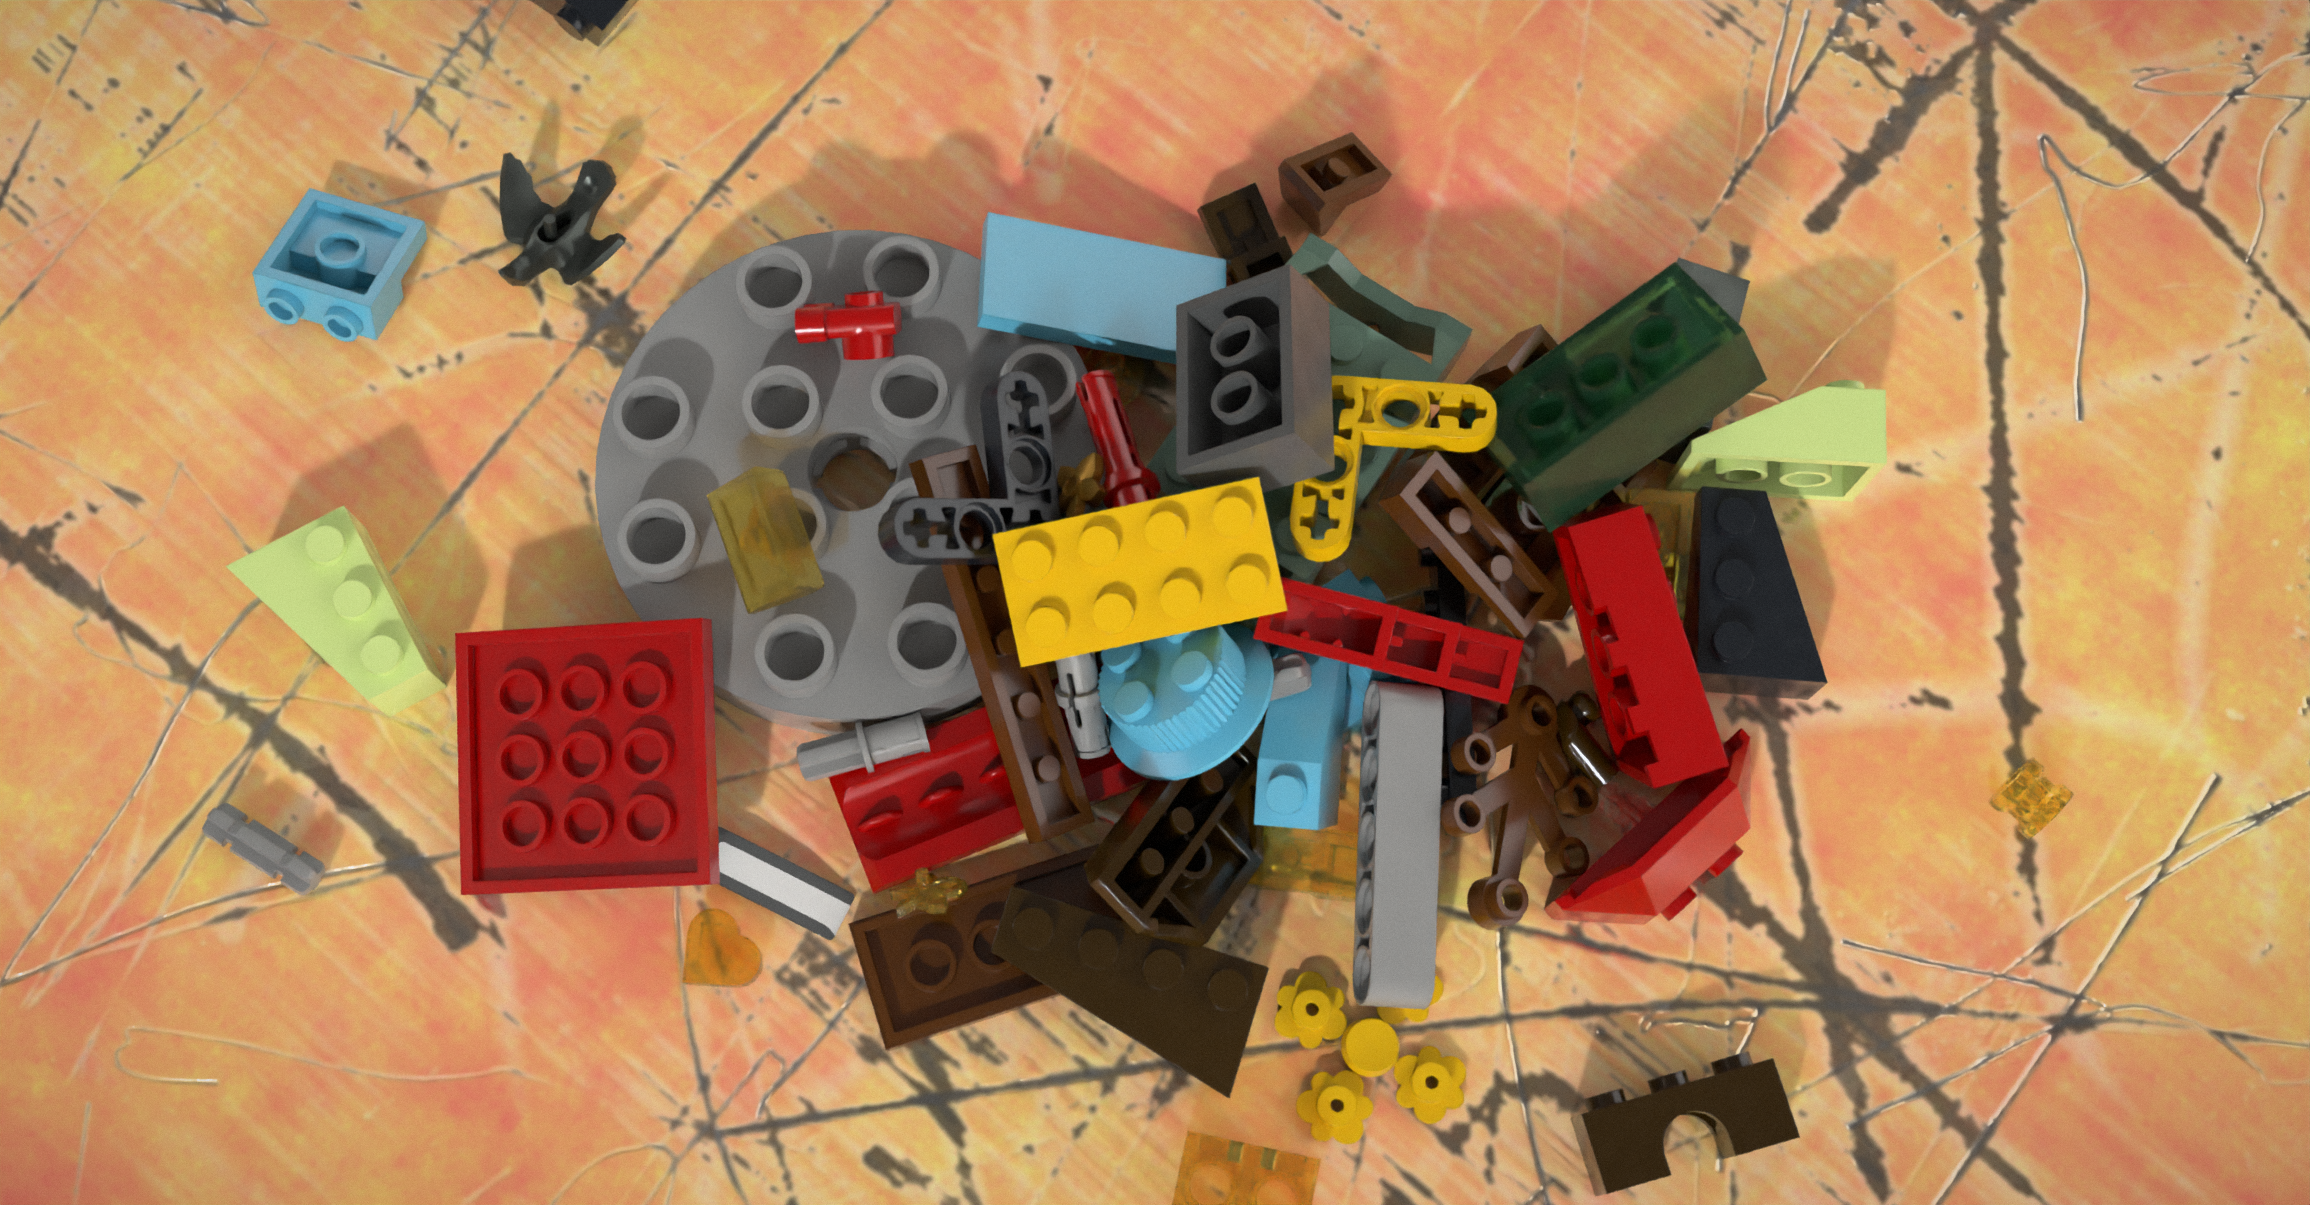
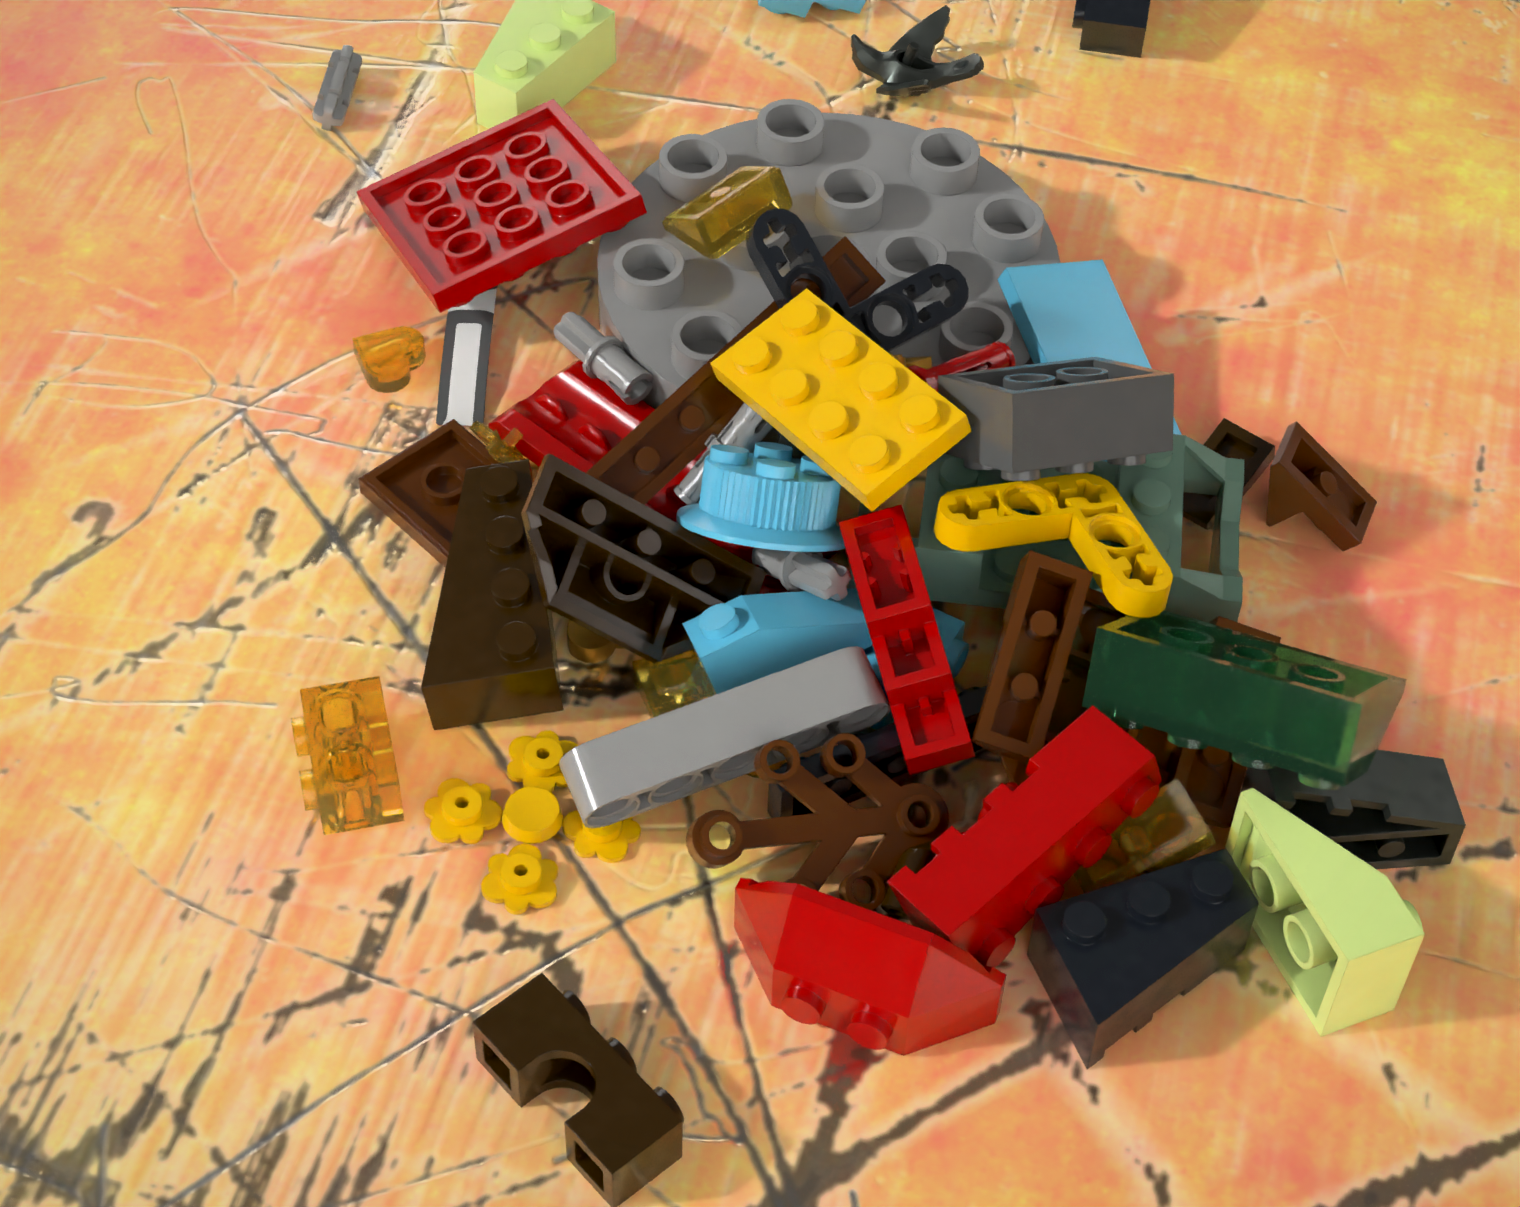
camera: 65 degrees right, 25 degrees down
red plate [795,290,902,360] -> none

